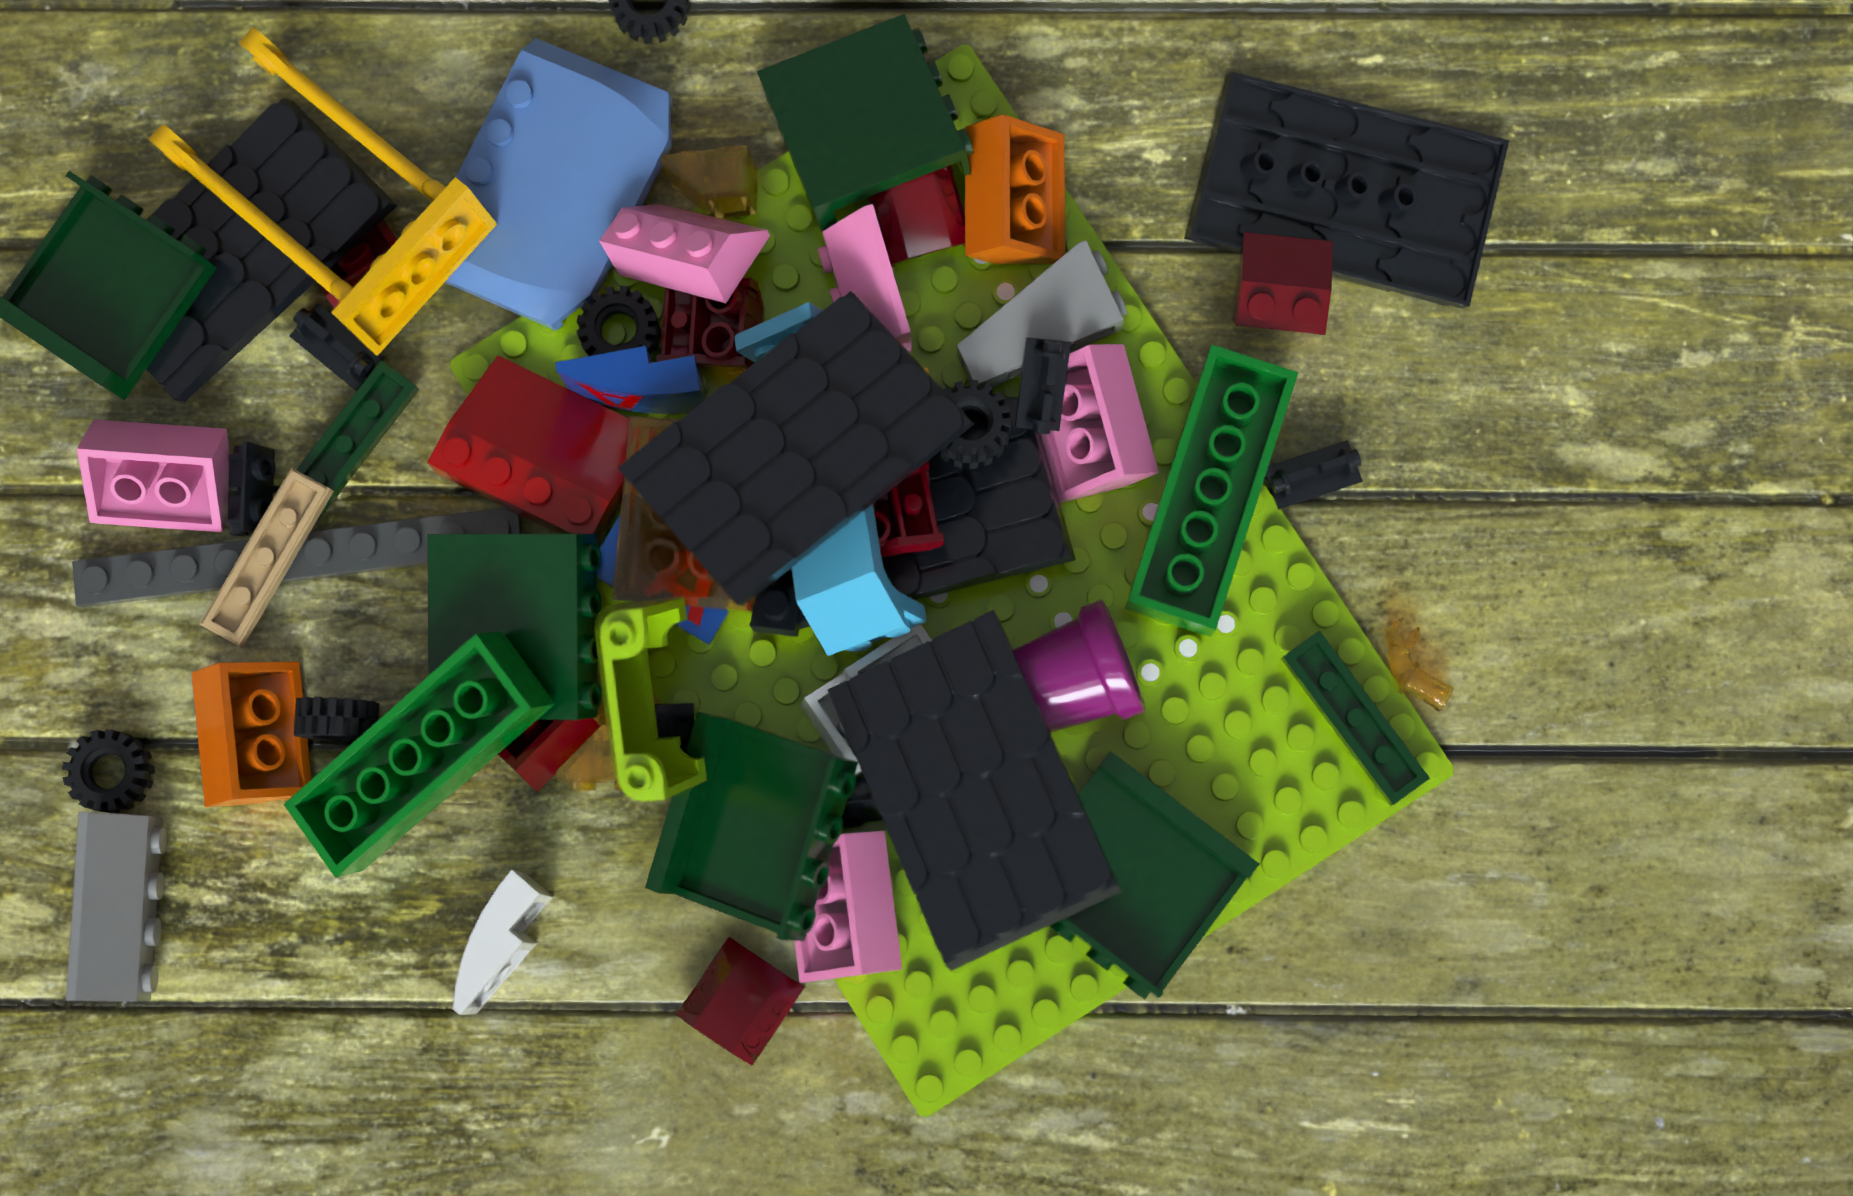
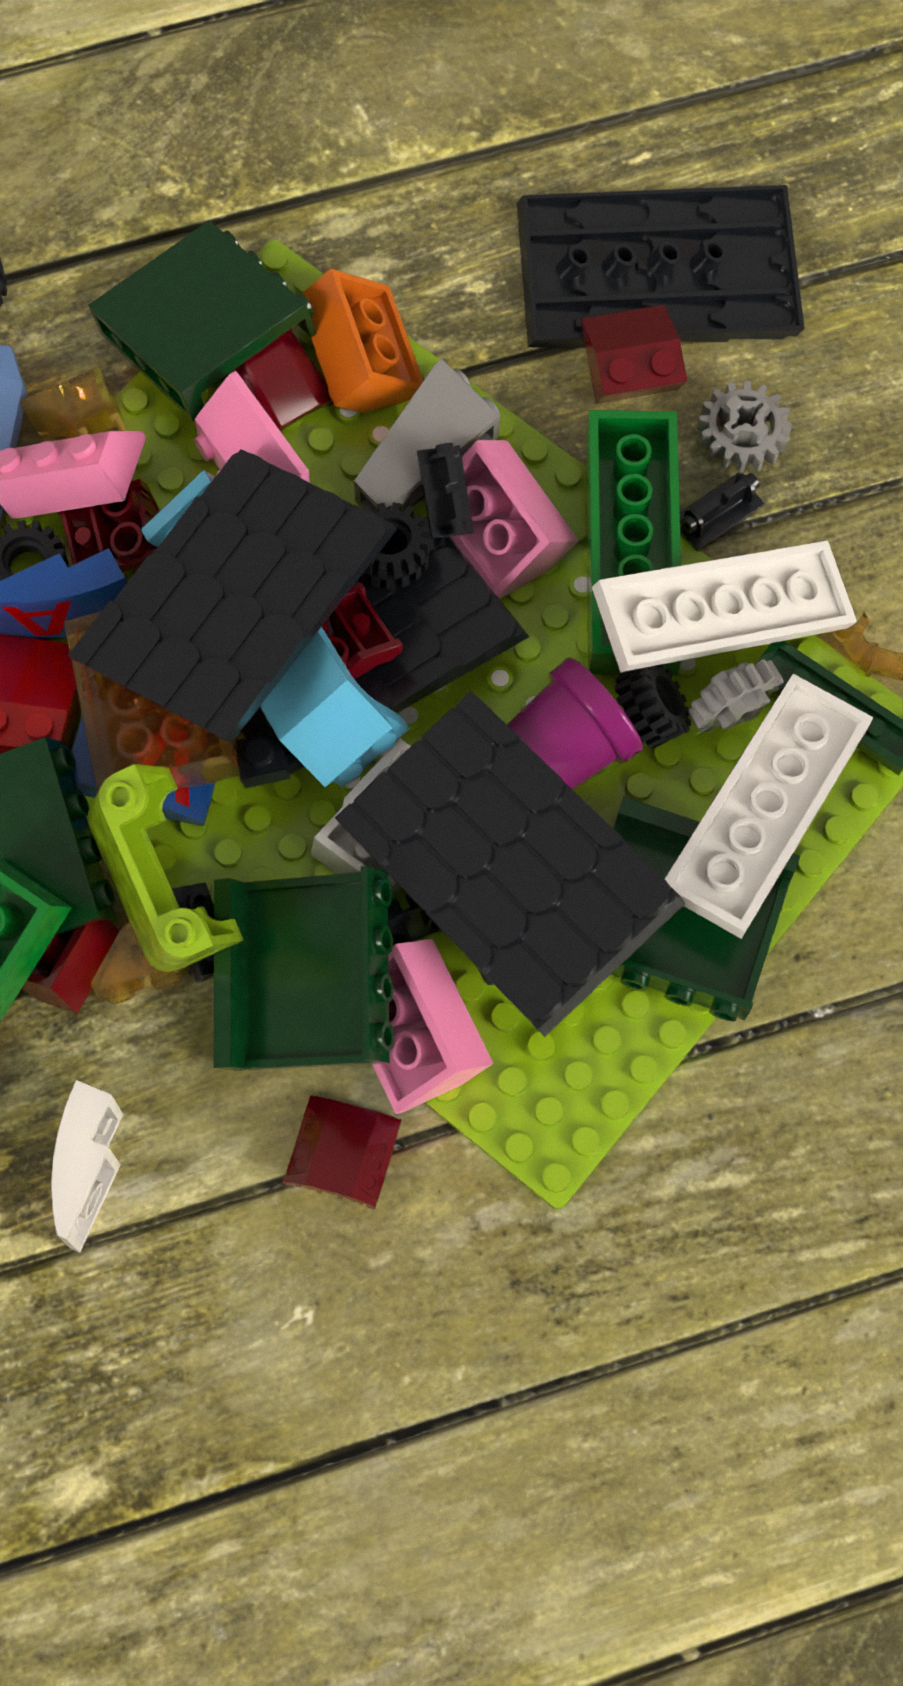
camera: 25 degrees left, 10 degrees down
none -> white plate [592,541,857,672]
none -> black tyre [615,664,691,748]
none -> white plate [665,674,873,939]
none -> light grey gear [687,659,784,733]
none -> light grey gear [697,380,792,473]

